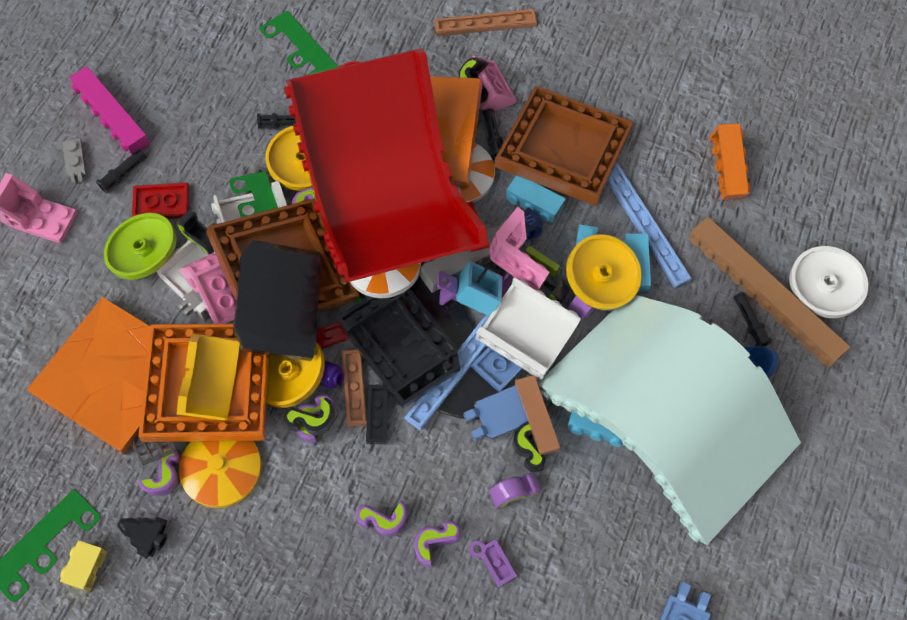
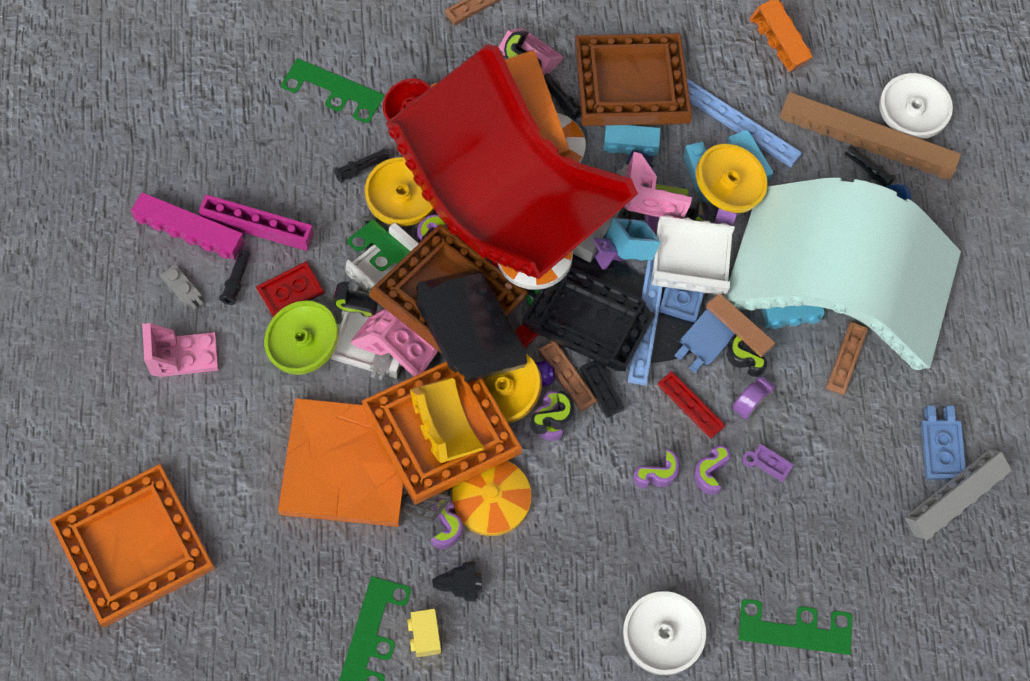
camera: 30 degrees left, 0 degrees up
none -> dark pink brick [199,195,314,251]
none -> red tile [657,371,726,439]
none -> nougat tile [826,321,868,395]

